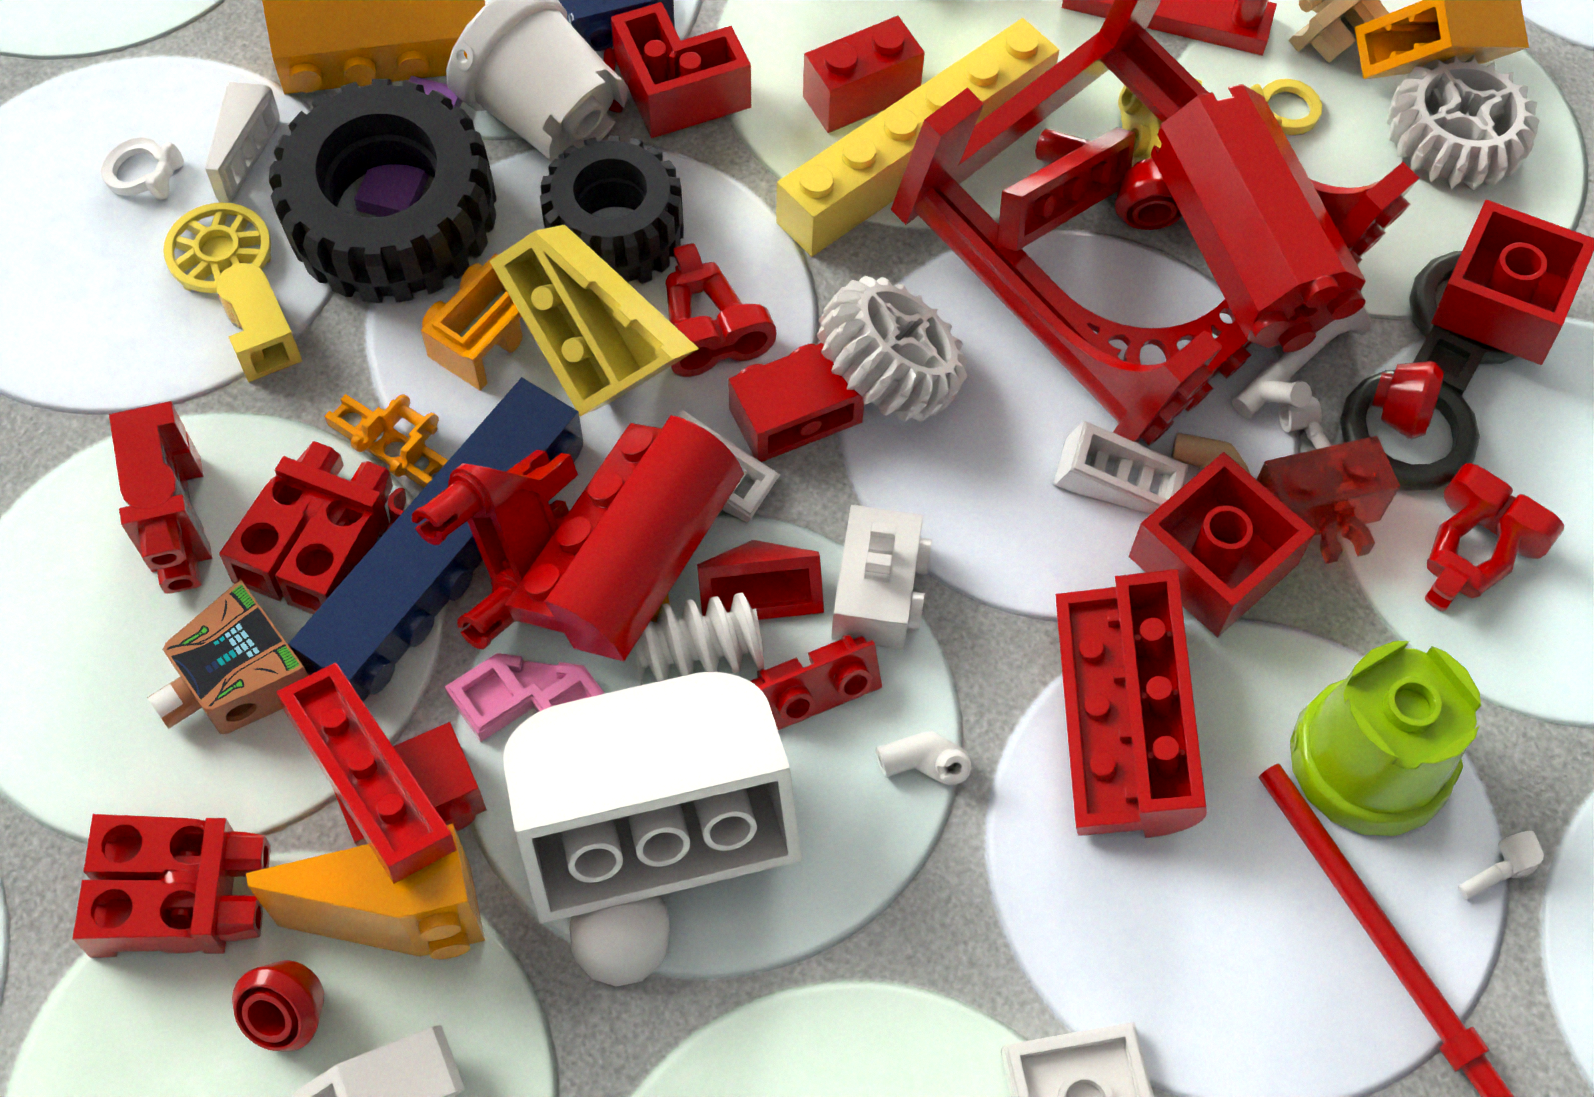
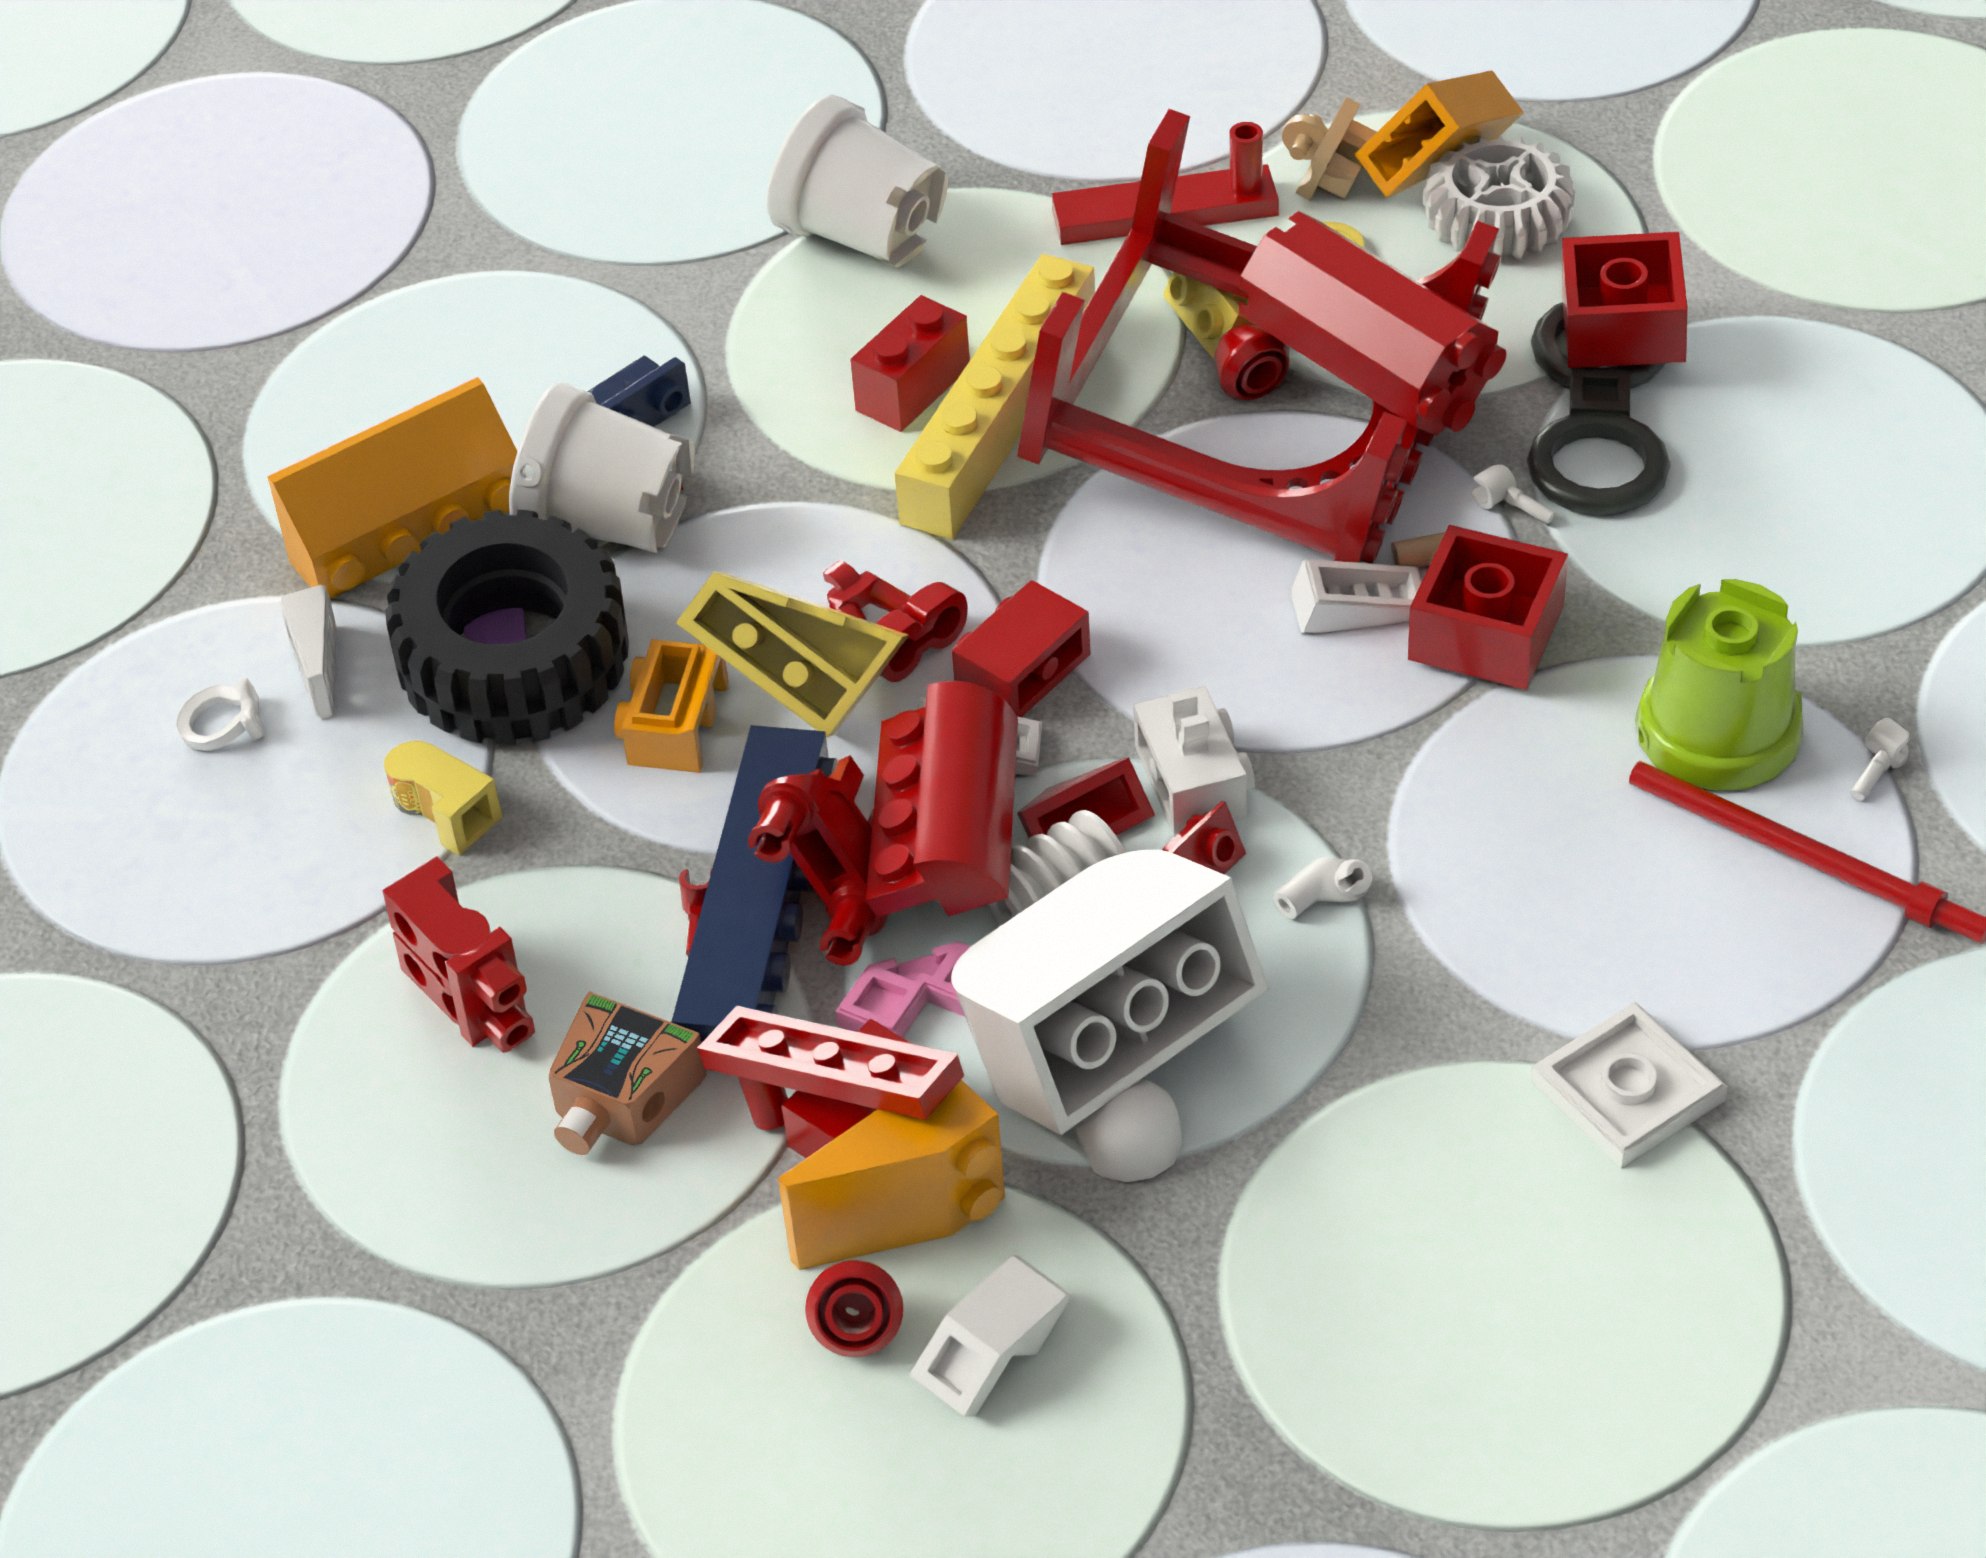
camera: 20 degrees left, 15 degrees down
red hips [72,814,271,958] -> none
light yellow wheel [163,202,272,293] -> none
red hips [219,441,393,614] -> none
light orange piece [324,394,448,488] -> none
black tyre [540,135,684,284] -> none
red brick [611,2,752,139] -> none
white gear [817,276,968,422] -> none
red piece [997,127,1136,252] -> none
red brick [1055,569,1207,838] -> none
white piece [1232,306,1371,418] -> none
clear red brick [1256,436,1400,564] -> none
red cone [1372,361,1444,440] -> none
red piece [1425,463,1564,611] -> none

